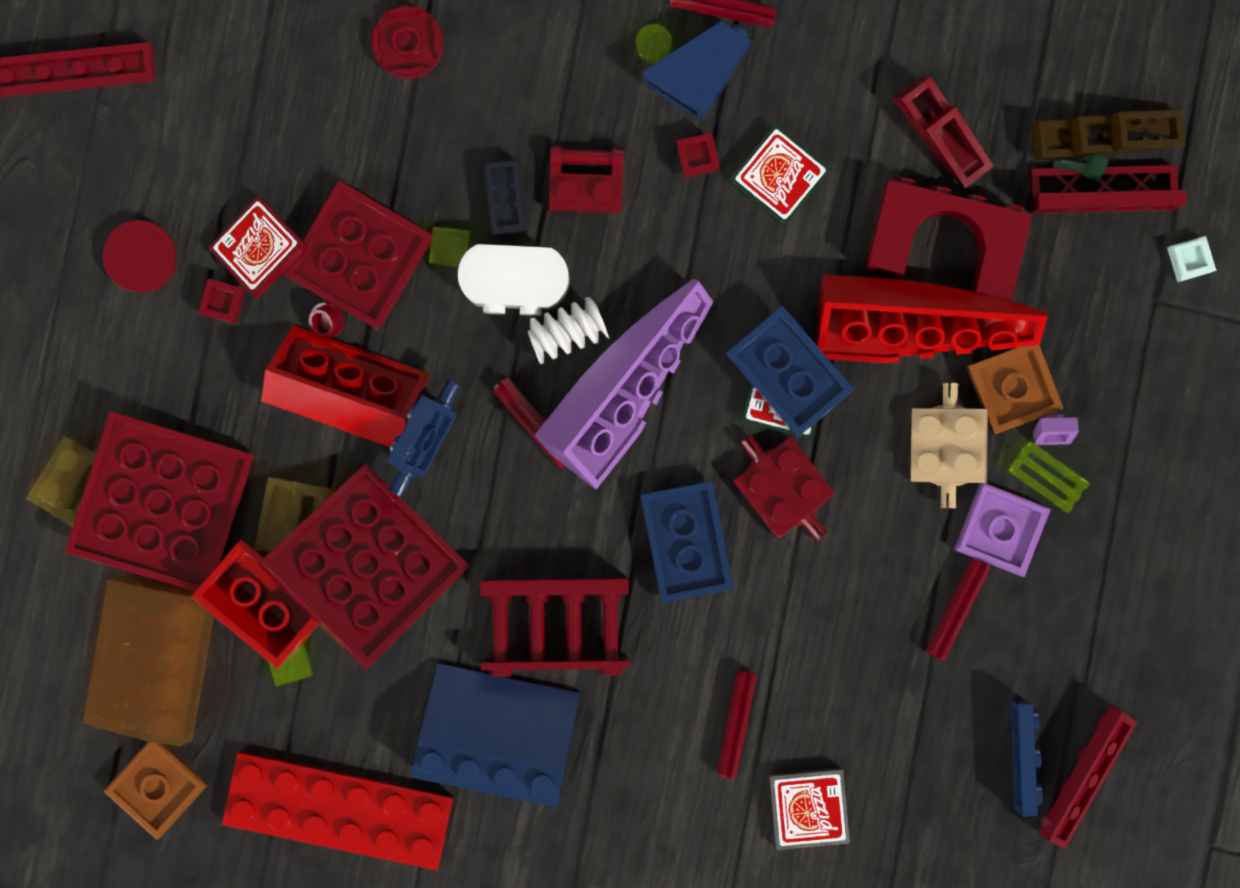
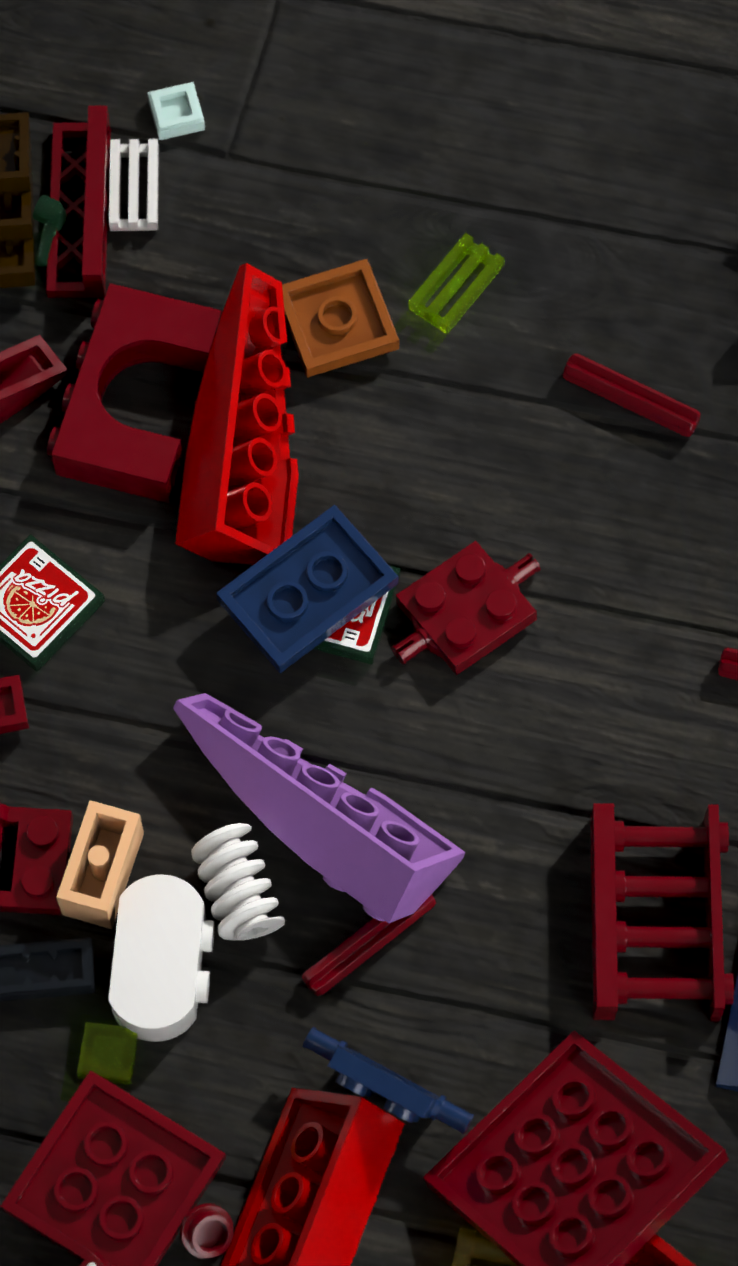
camera: 90 degrees left, 20 degrees down
dark blue plate [640,481,734,603] -> none
tan plate [911,383,988,508] -> none
medium lavender tile [954,483,1051,577] -> none
medium lavender plate [1033,414,1079,445] -> none
none -> light nougat brick [57,800,144,929]
none -> white tile [109,139,159,231]

